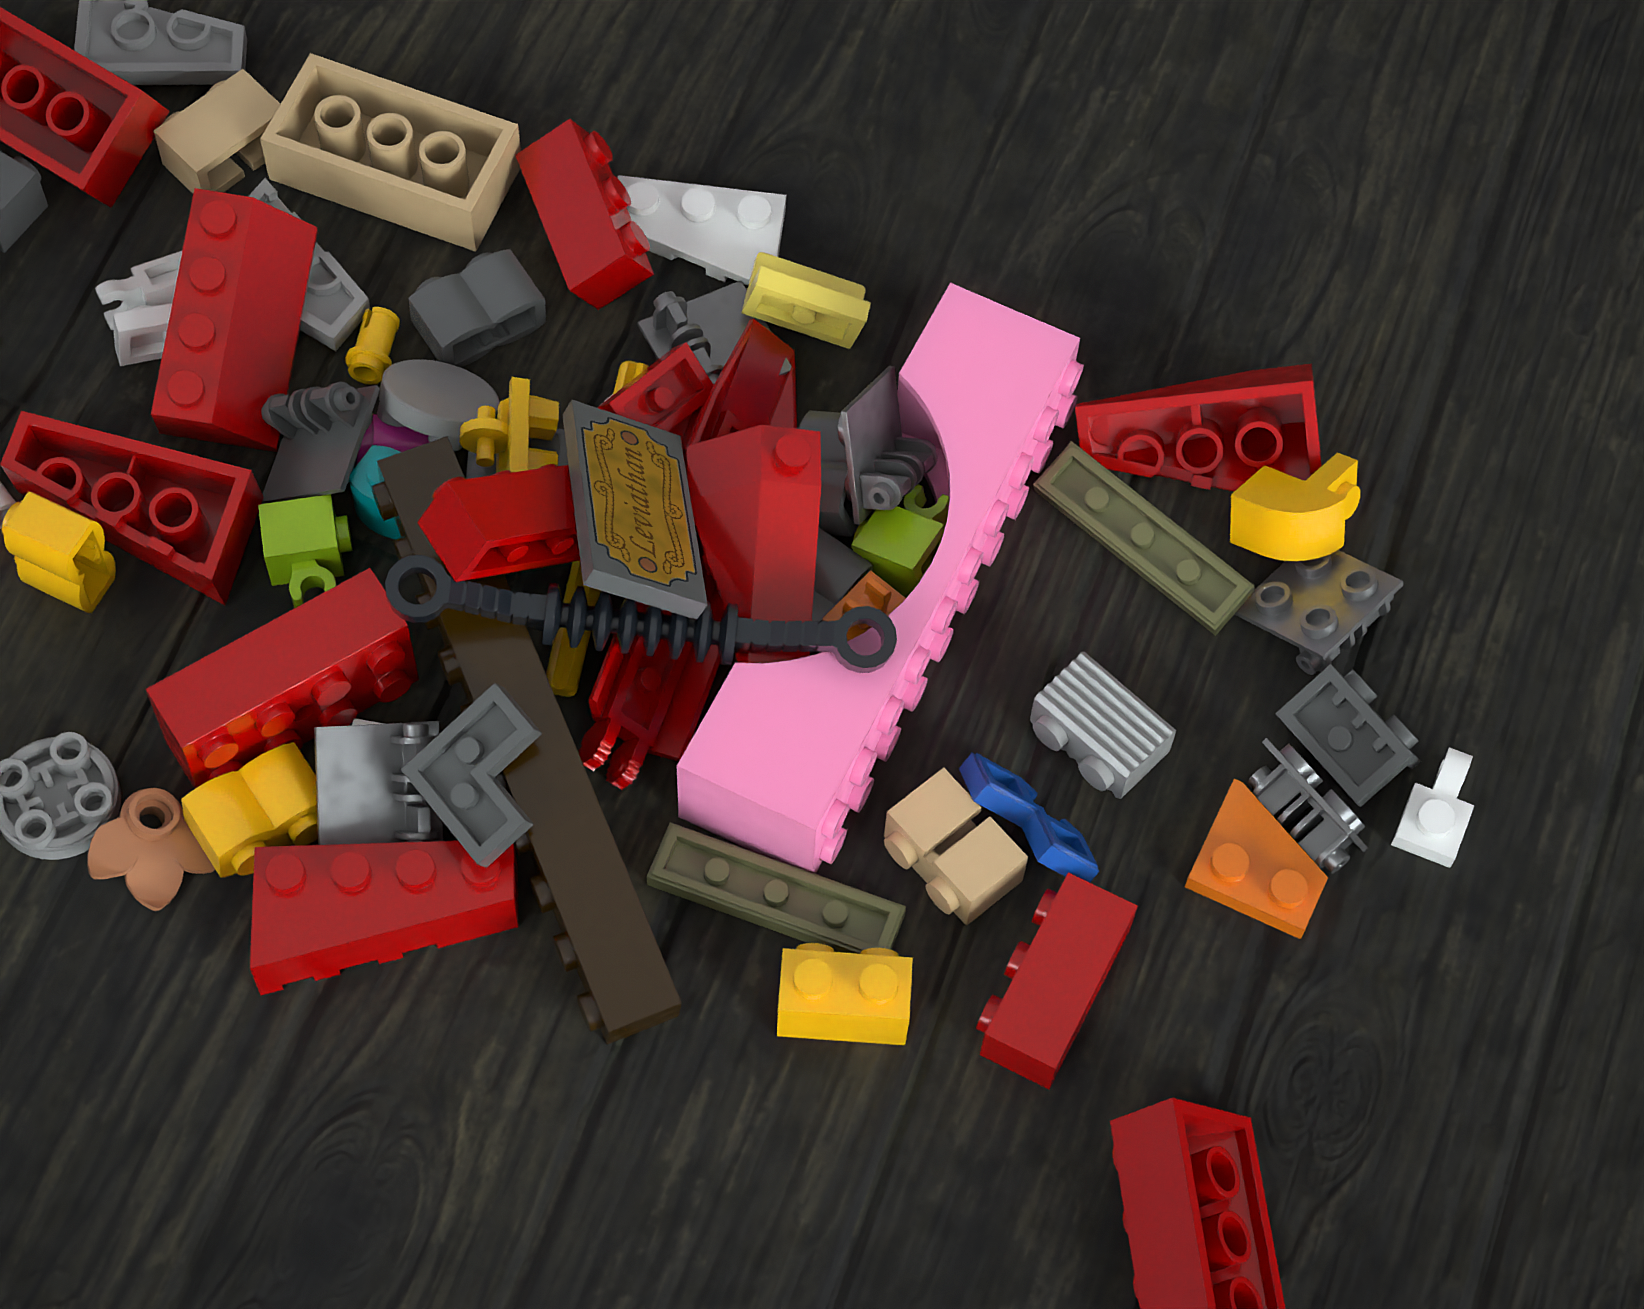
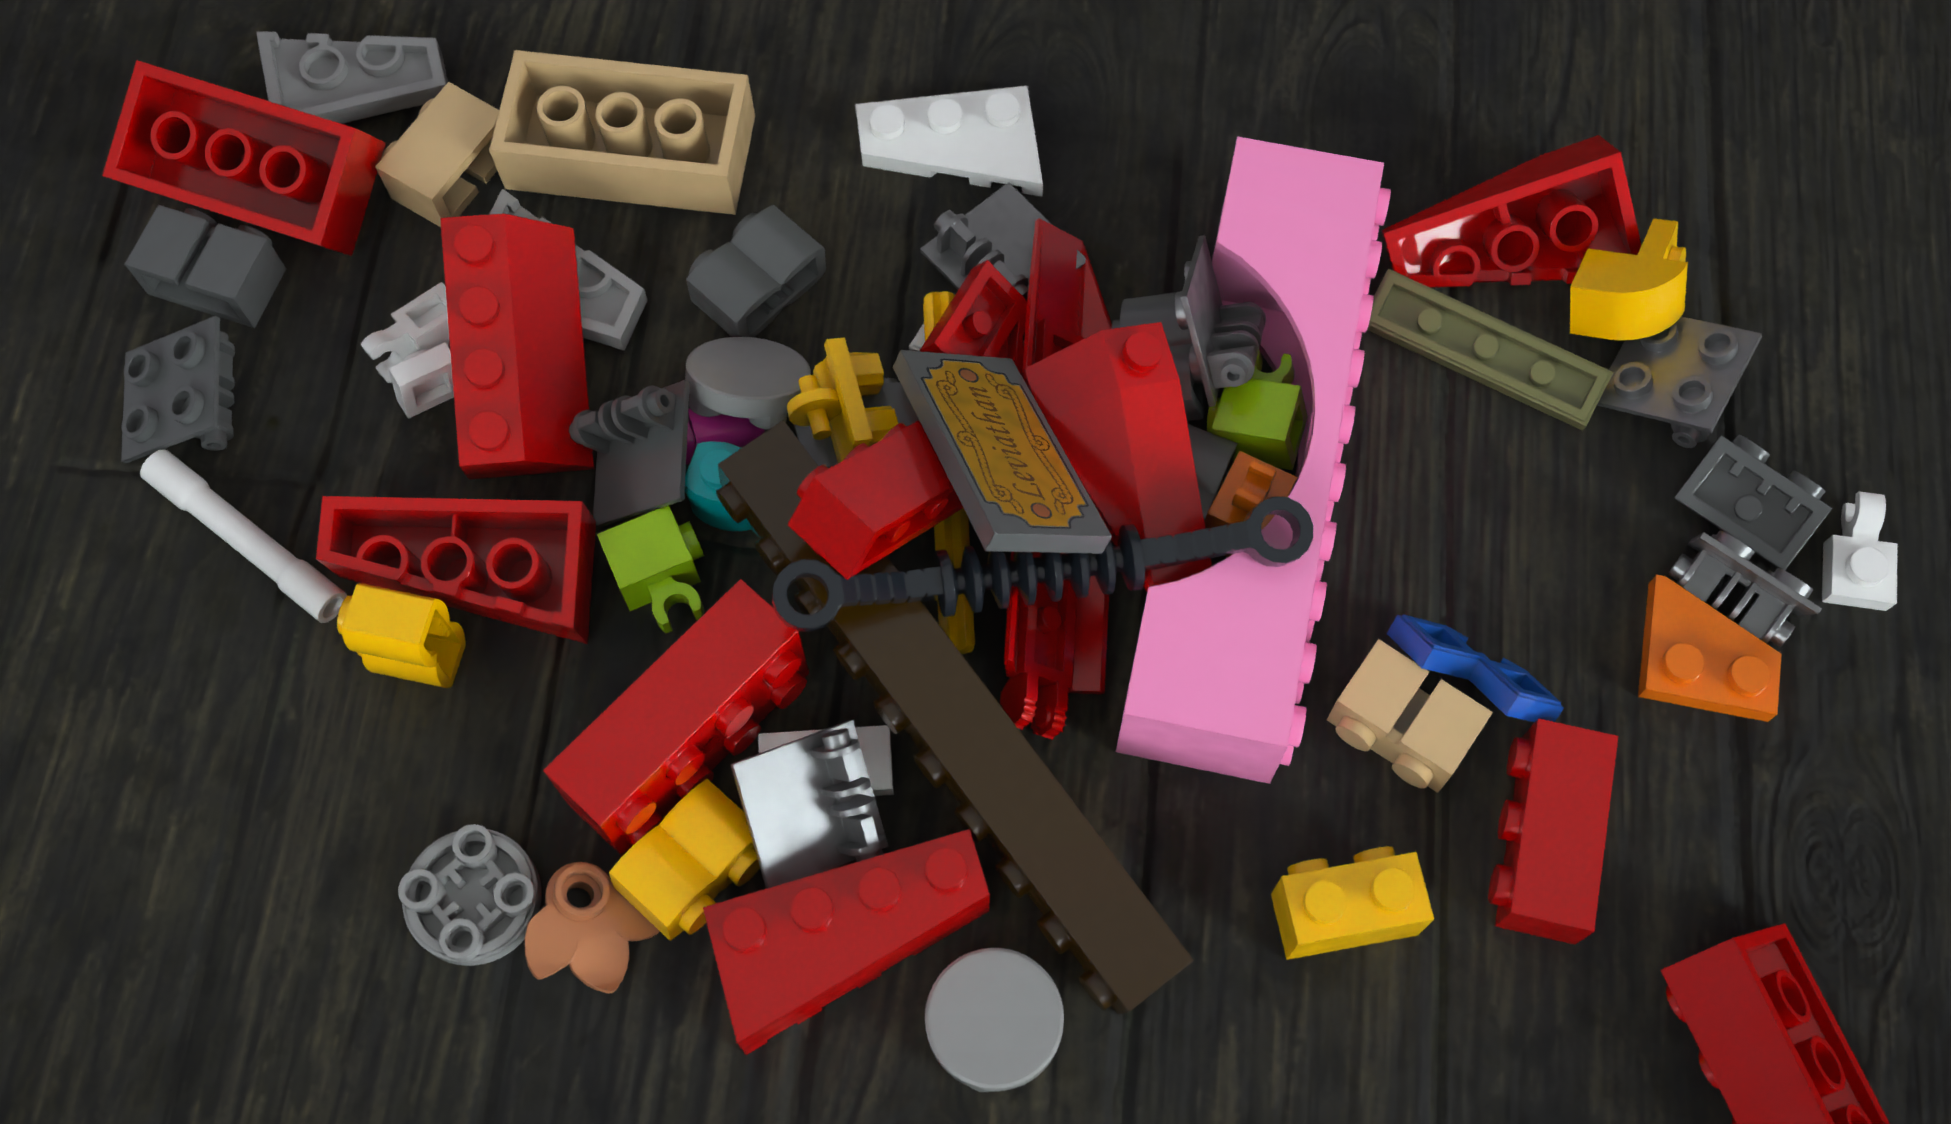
camera: 10 degrees left, 5 degrees up
yellow pin [345,307,400,384] -> none
dark grey plate [401,683,543,868] -> none
red brick [515,119,654,310] -> none
olive tile [647,823,906,954] -> none
light yellow panel [741,252,871,349] -> none
light grey brick [1030,652,1176,799] -> none
none -> light grey tile [925,948,1064,1092]

